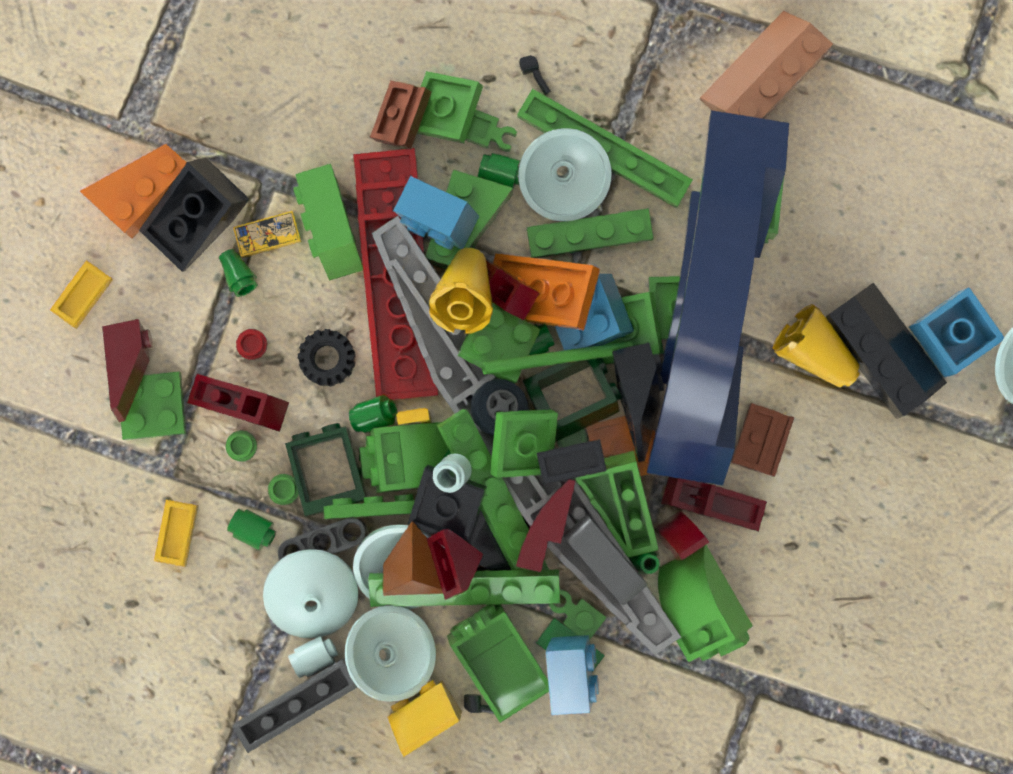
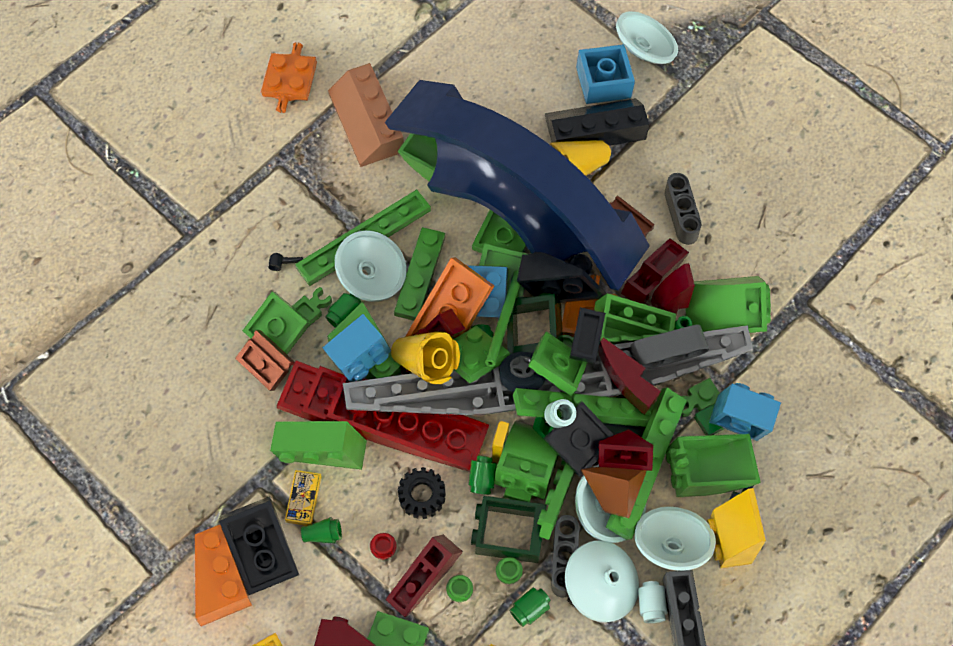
camera: 70 degrees left, 20 degrees down
none -> dark grey beam [665,173,702,245]

